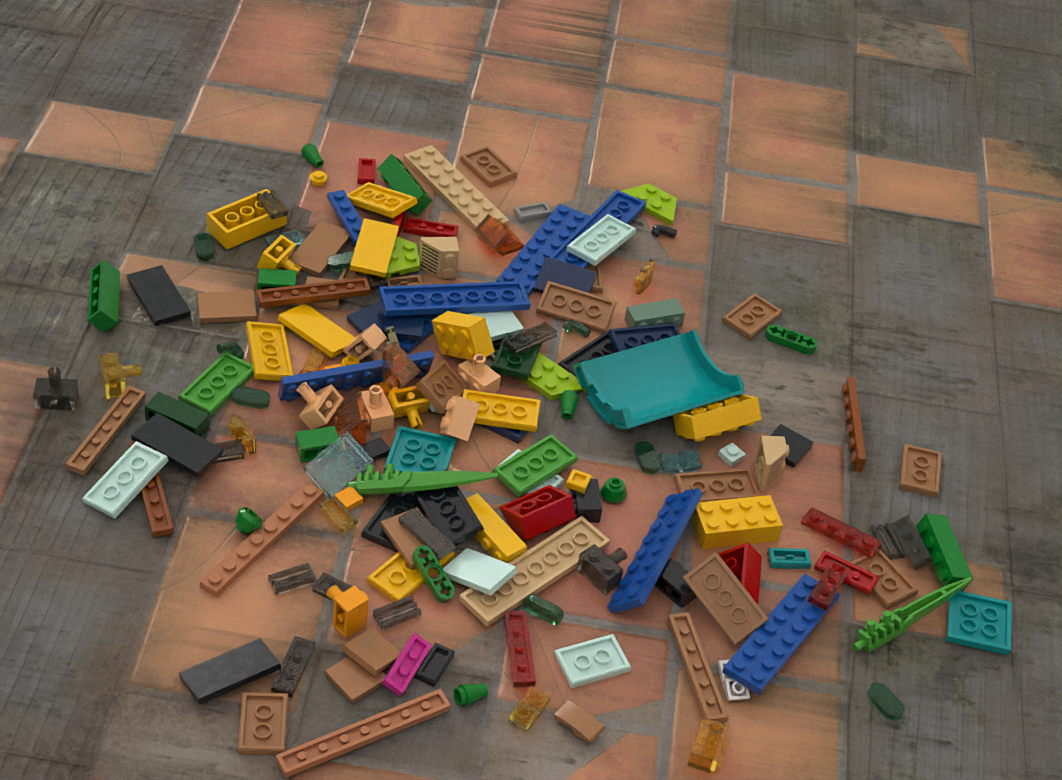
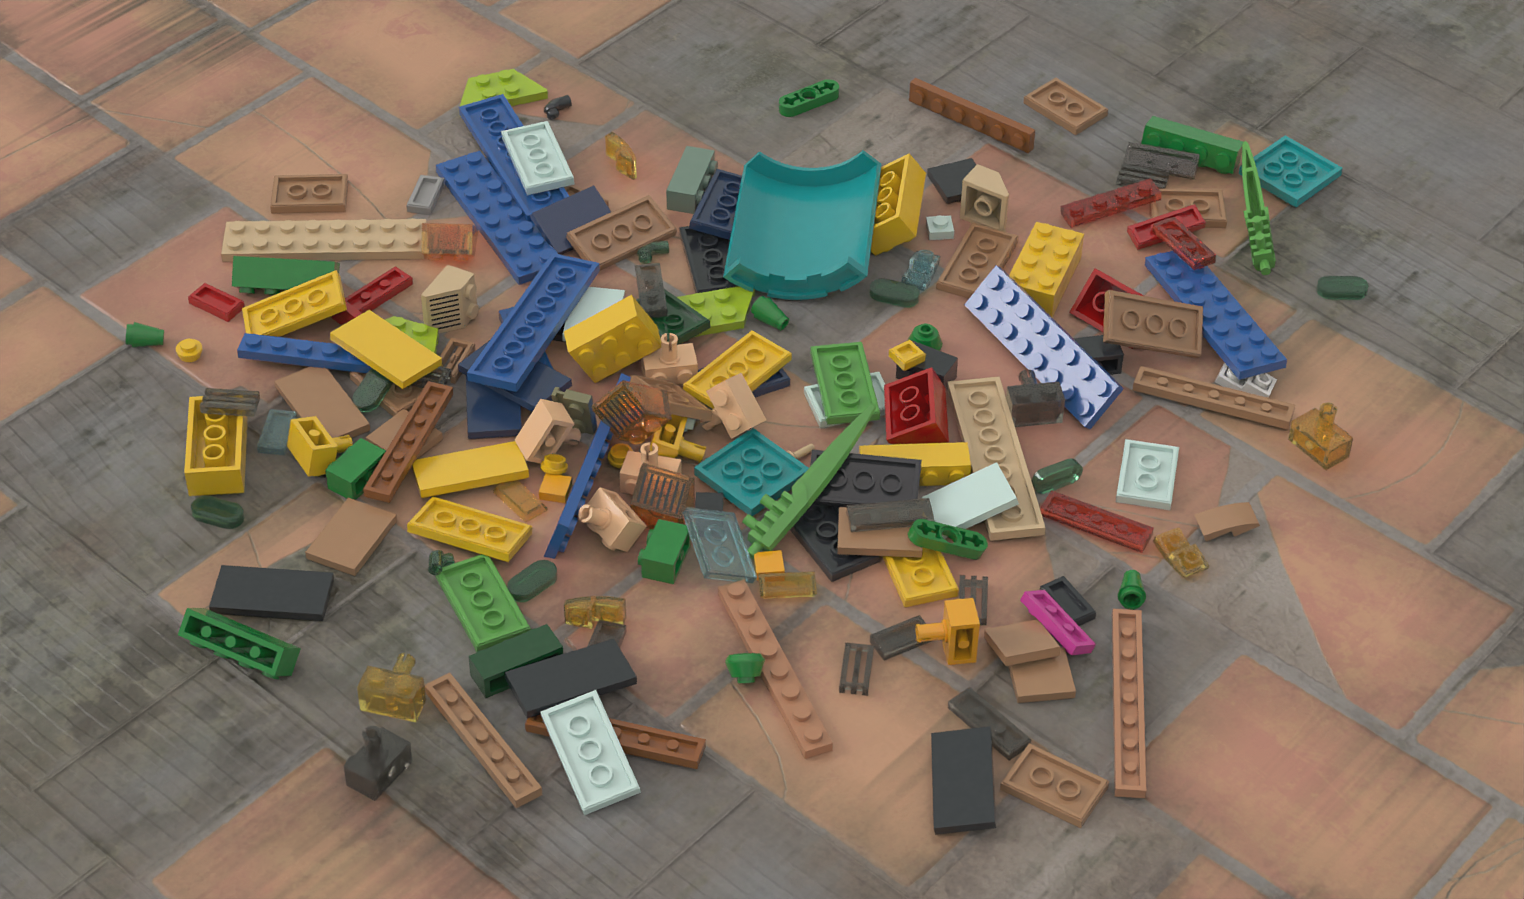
camera: 50 degrees left, 0 degrees up
medium nougat tile [721,293,783,340] -> none
teal tile [767,548,811,569] -> none

